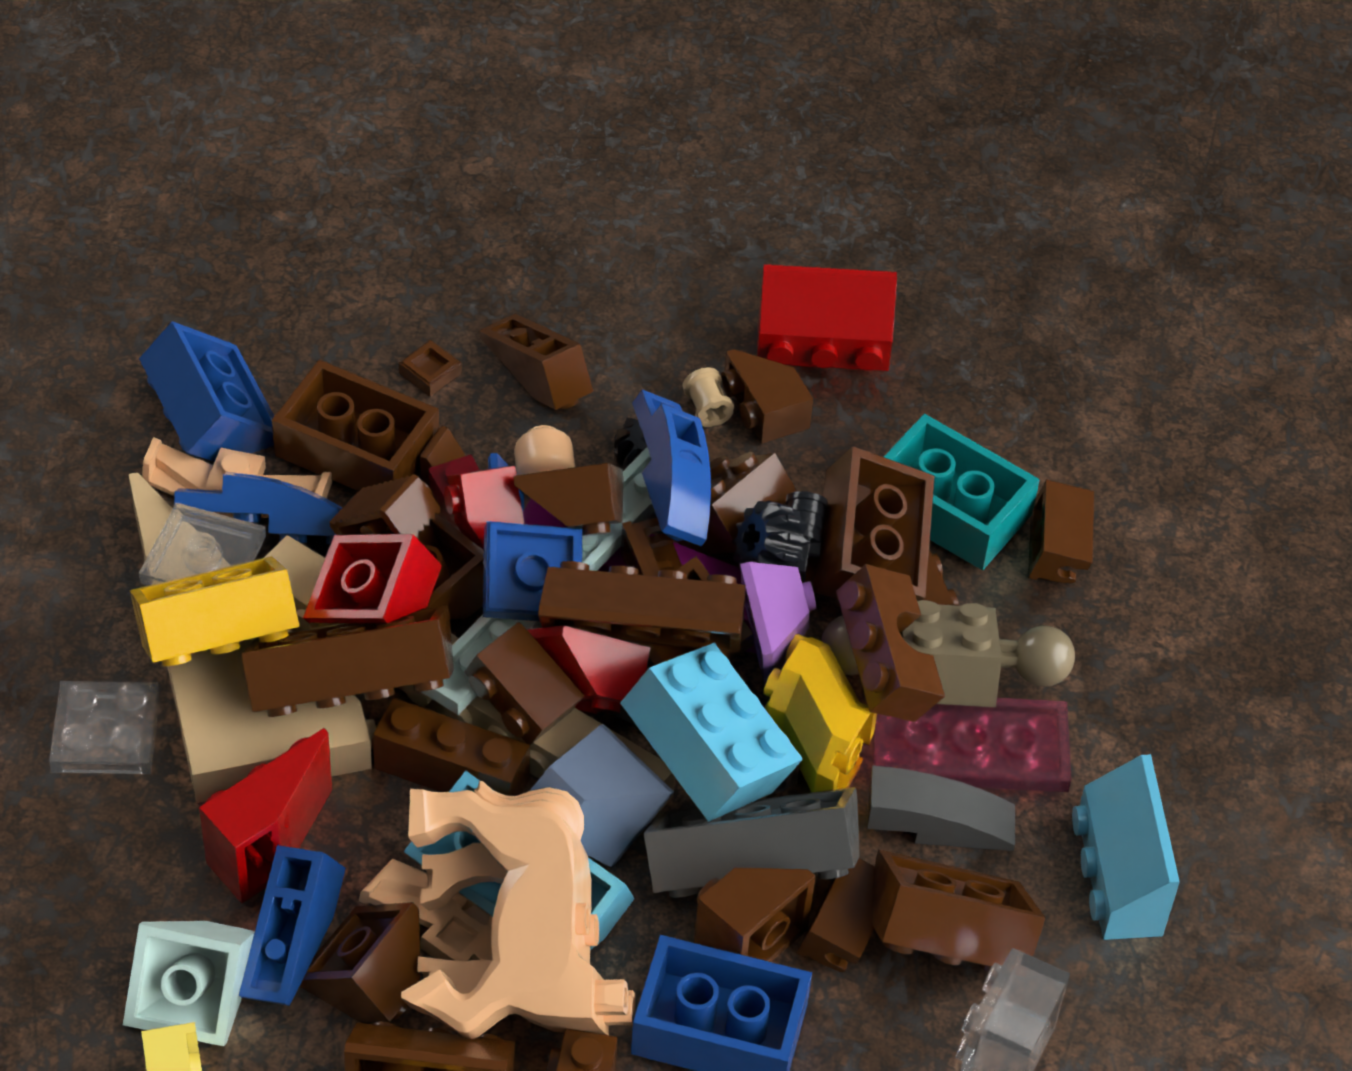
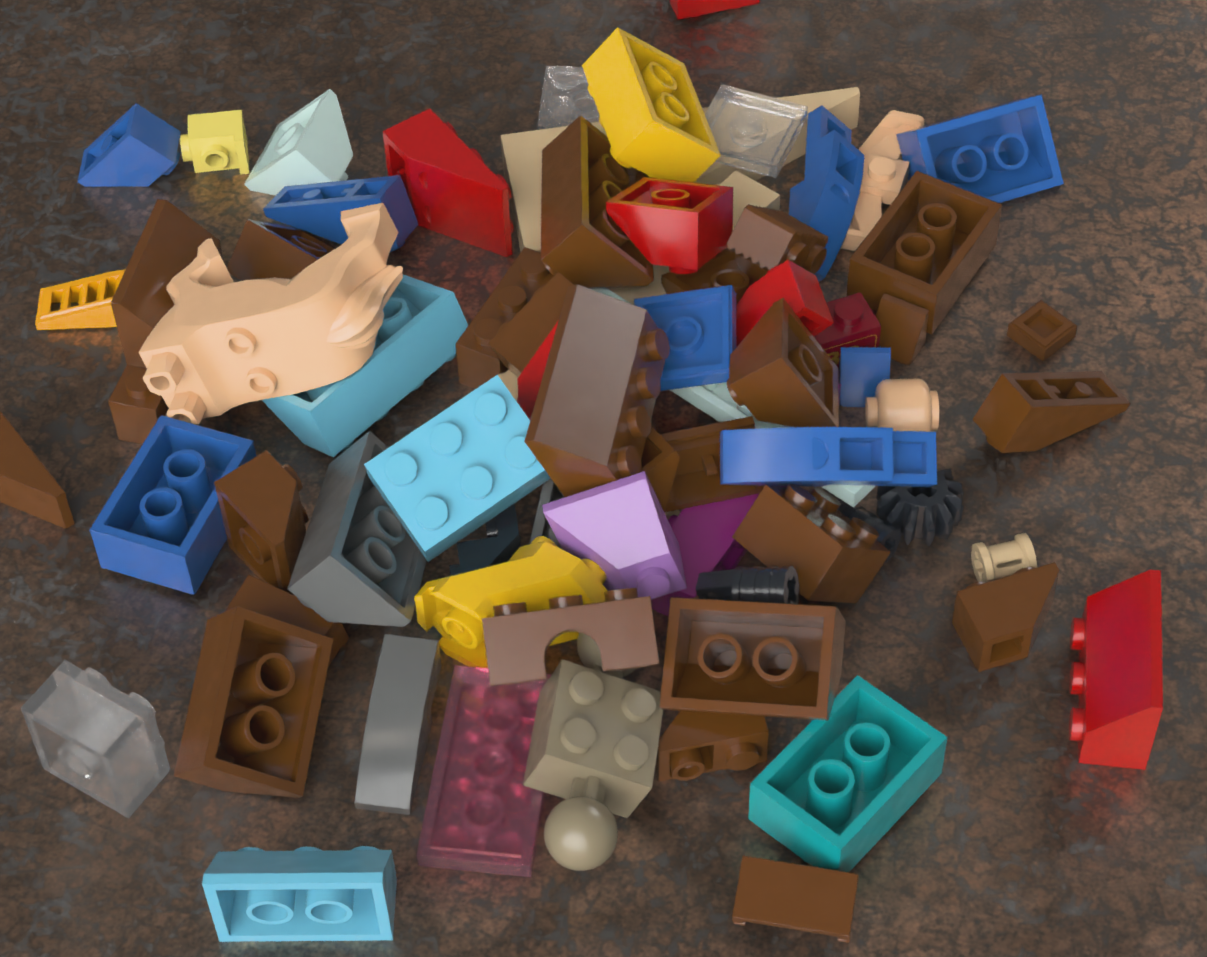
camera: 100 degrees right, 0 degrees up
sand blue slope [530,724,674,867] -> none
black gear [732,501,809,573] -> none

